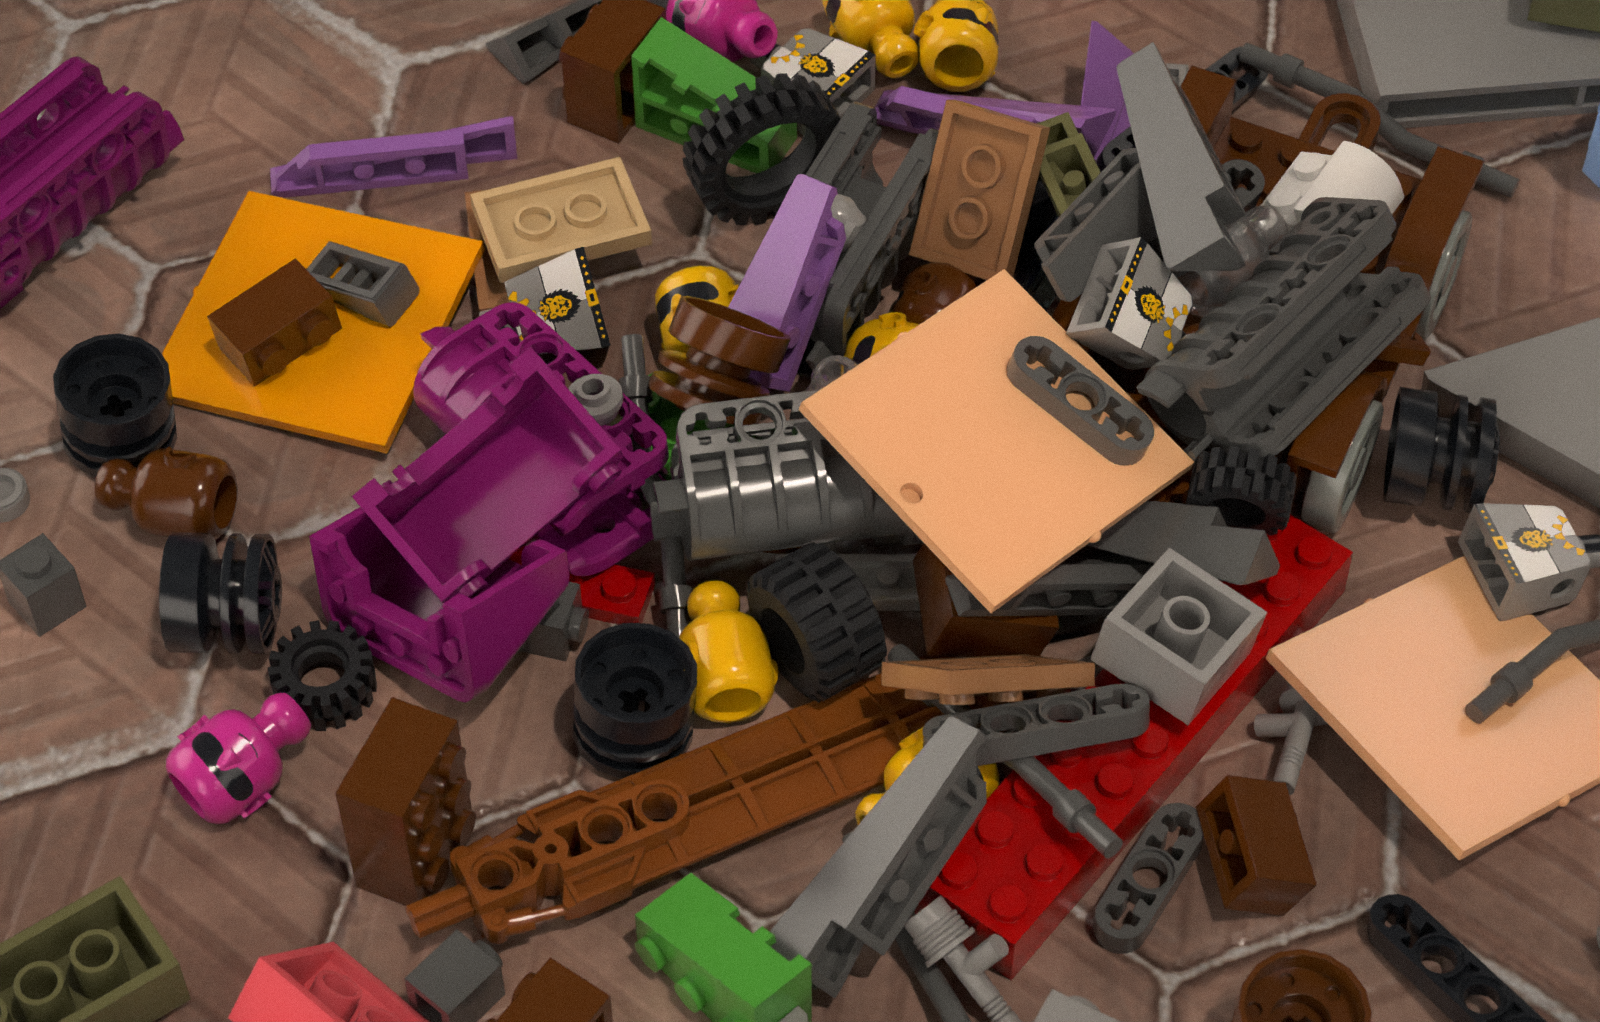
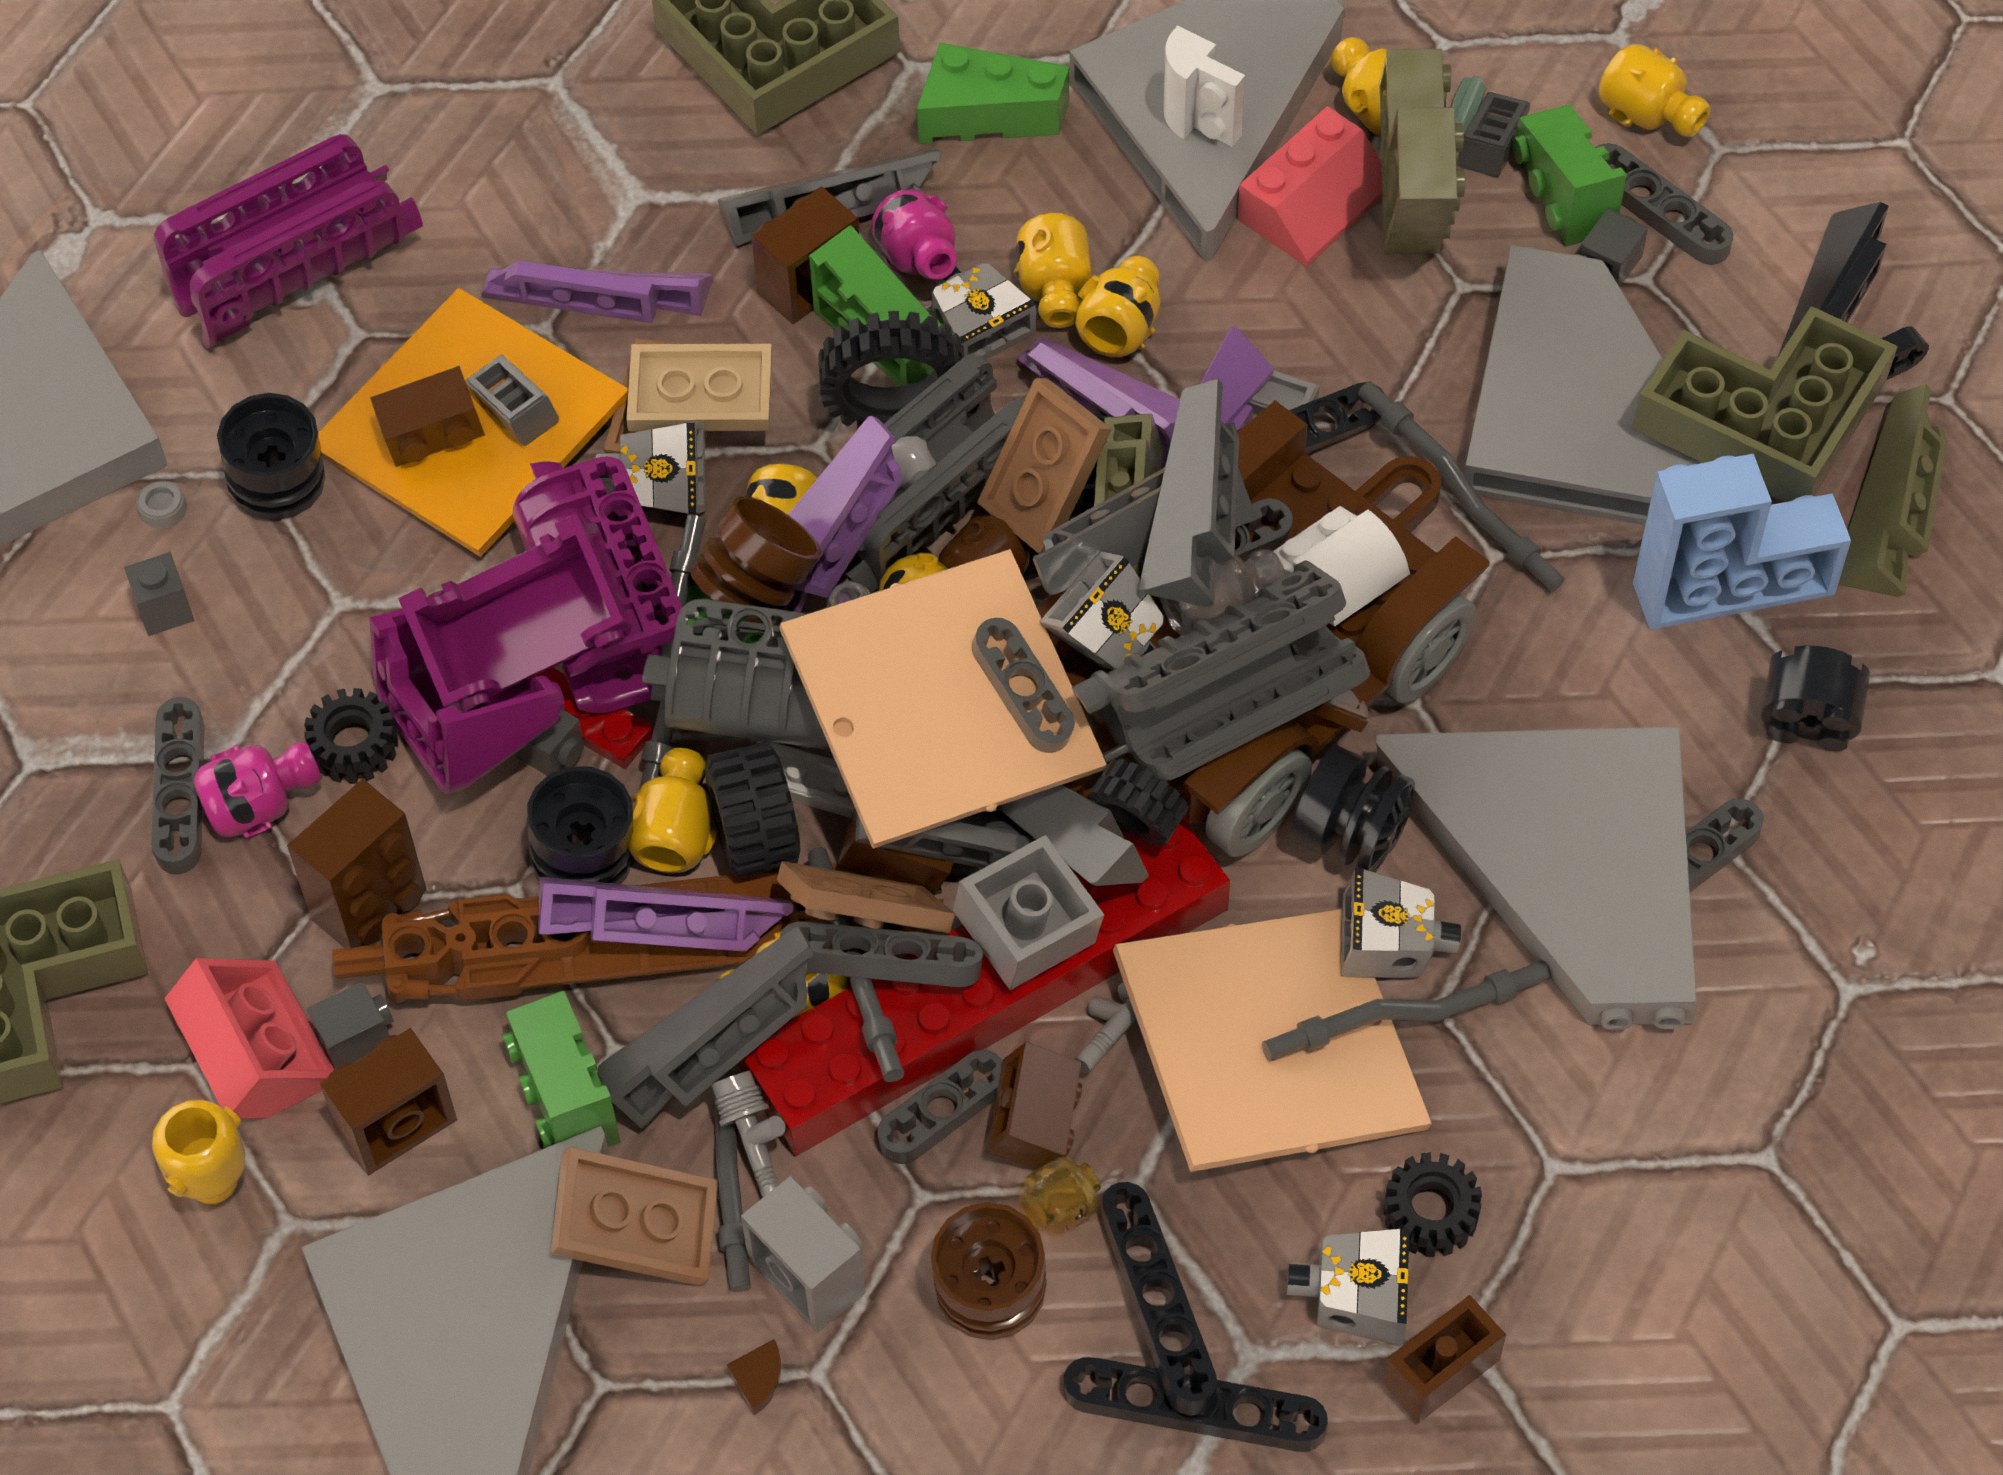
camera: 20 degrees right, 5 degrees up
reddish brown piece [95,447,238,540] -> none
black wheel [159,532,282,654] -> none
light grey plate [568,374,623,426] -> none
none -> dark grey beam [151,697,205,874]
none -> medium lavender wedge [538,877,793,951]
none -> clear yellow head [1019,1157,1101,1235]

